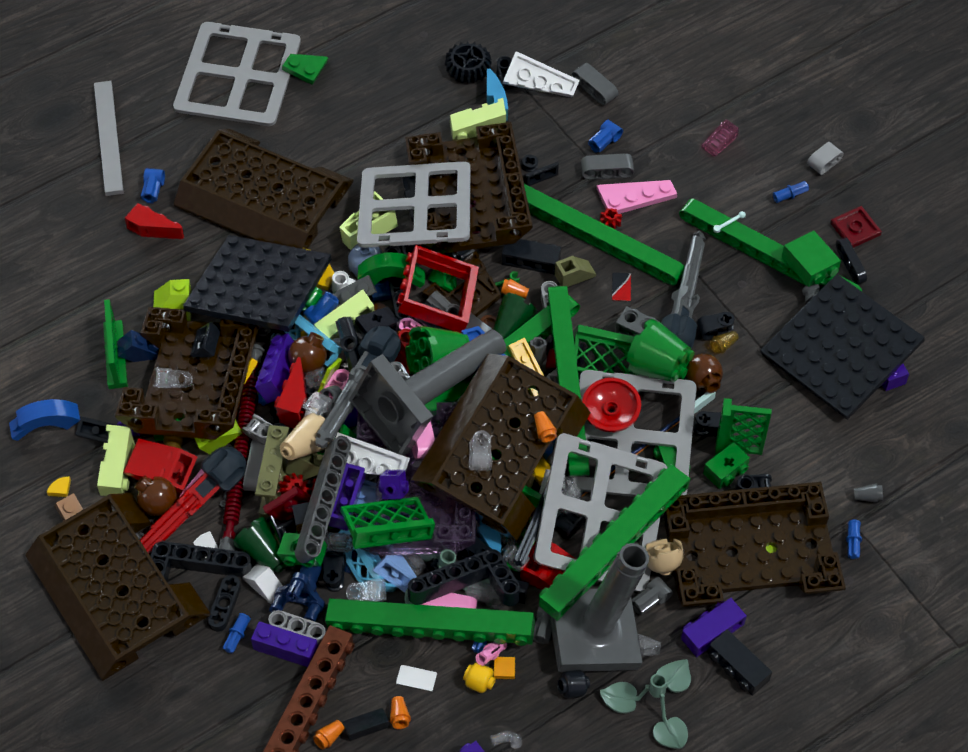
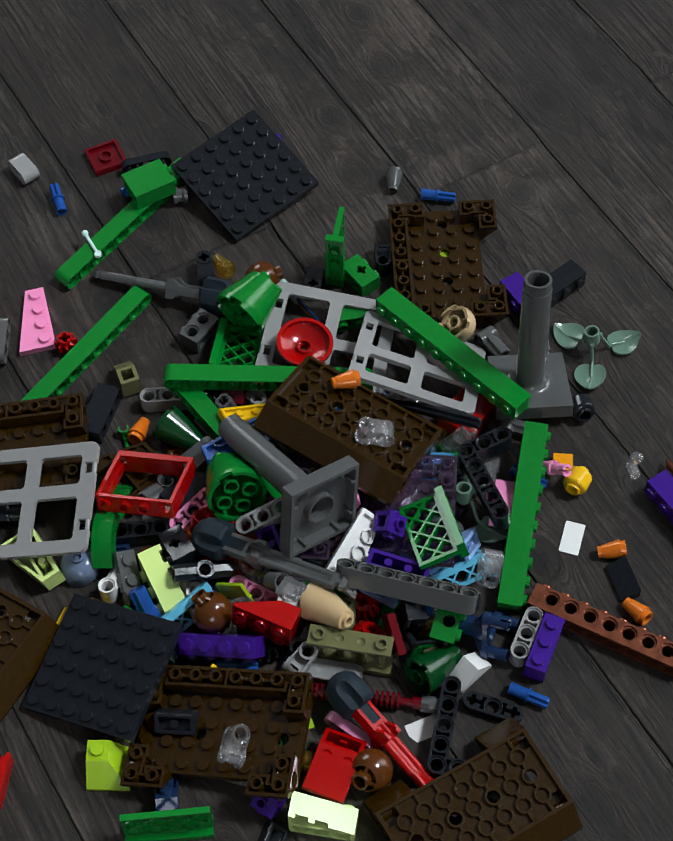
camera: 85 degrees left, 0 degrees up
sticker [612,273,631,301] -> none

